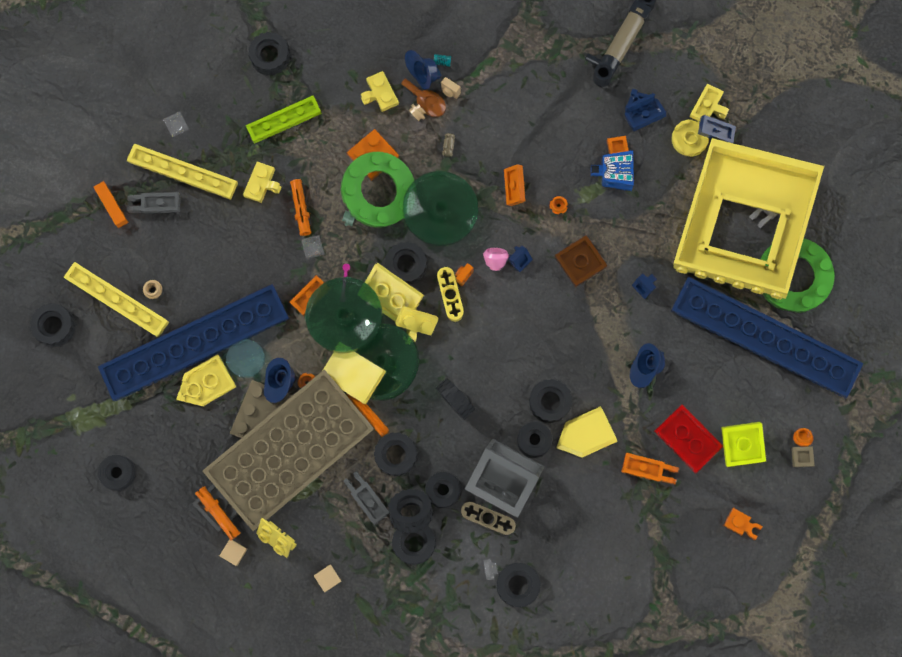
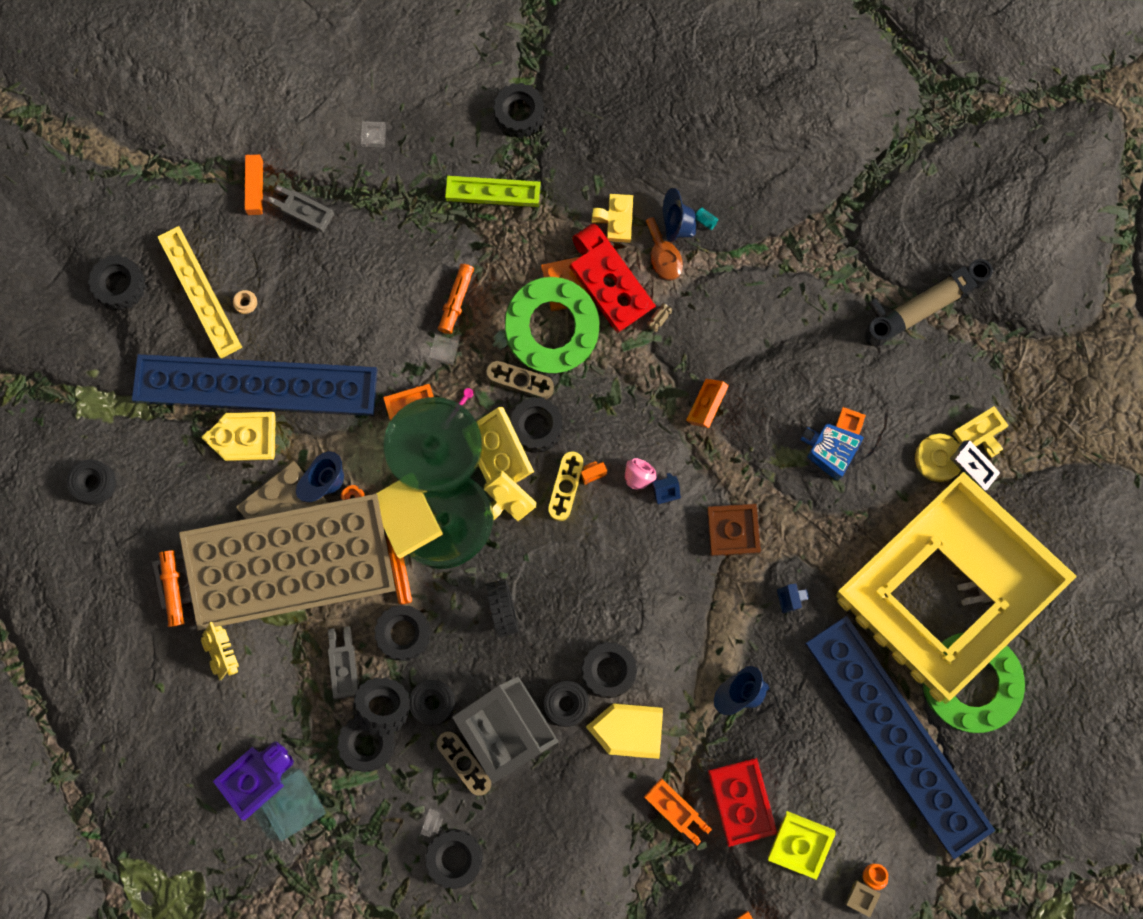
camera: 25 degrees right, 0 degrees up
light yellow plate [127,144,238,200] -> none
tan tile [220,539,247,566] -> none
clear light blue tile [226,340,265,378] -> none
light yellow plate [243,162,282,203] -> none
tan tile [314,564,341,592] -> none
clear green dish [403,171,478,246] -> none
tan plate [409,104,426,121] -> none
tan plate [441,77,461,99] -> none
orange plate [549,196,568,214] -> none
dark blue slope [625,89,666,132] -> none
none -> dark purple plate [213,741,294,821]
none -> clear light blue plate [261,769,327,842]
none -> dark tan beam [487,361,554,399]
none -> hinge [569,223,656,334]

